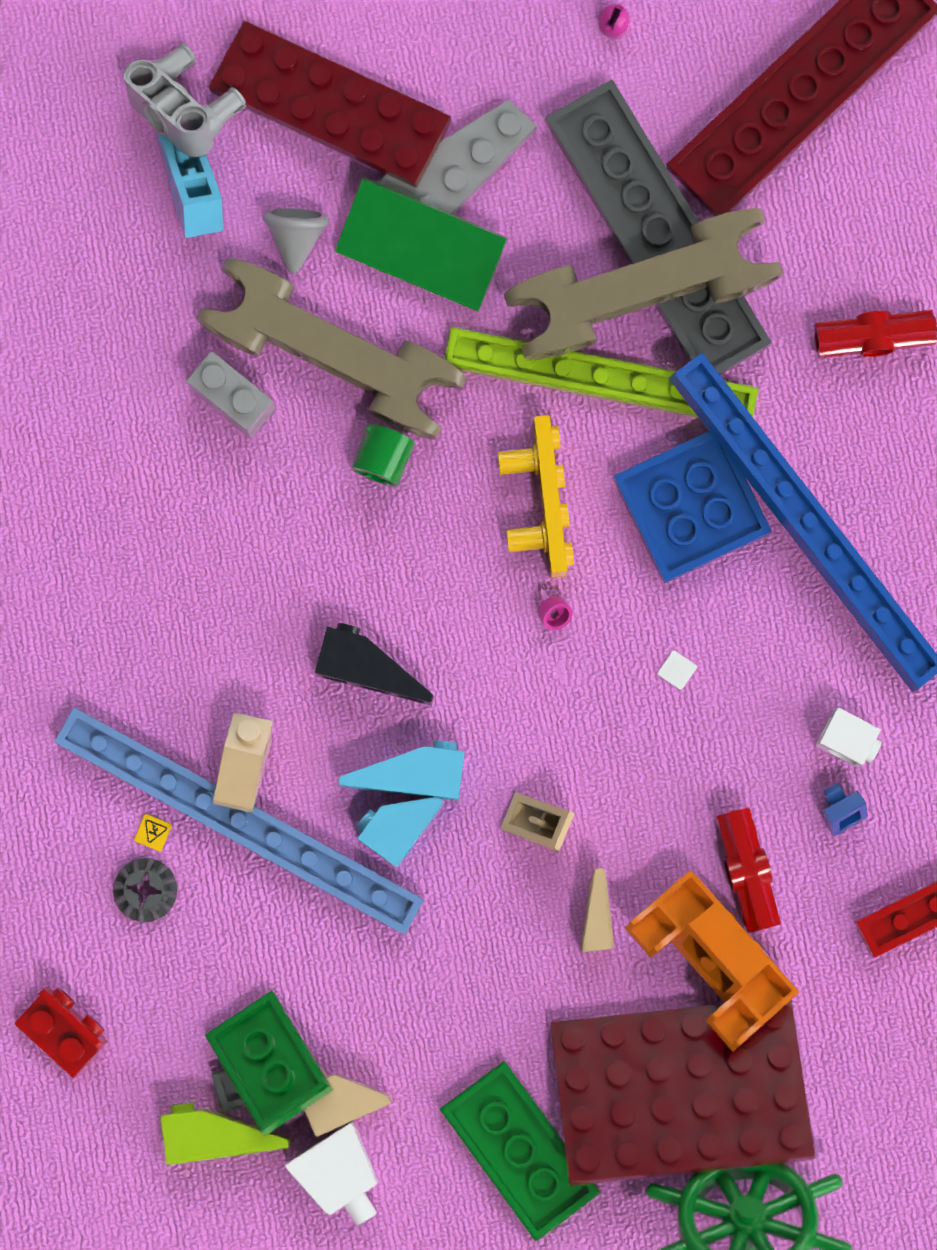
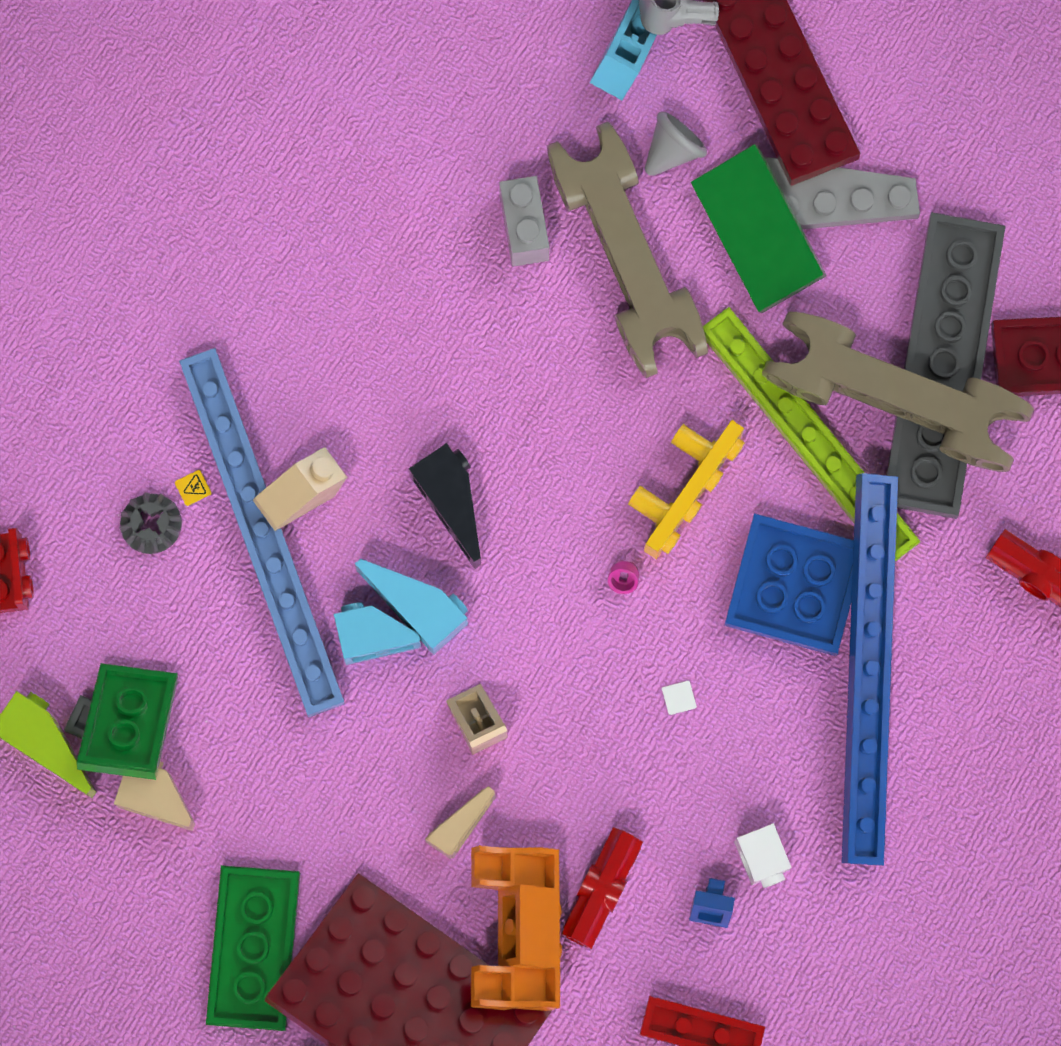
camera: 40 degrees right, 5 degrees down
white torso [285,1121,378,1226] -> none
green piece [351,424,415,487] -> none
dark pink hinge [598,4,630,38] -> none

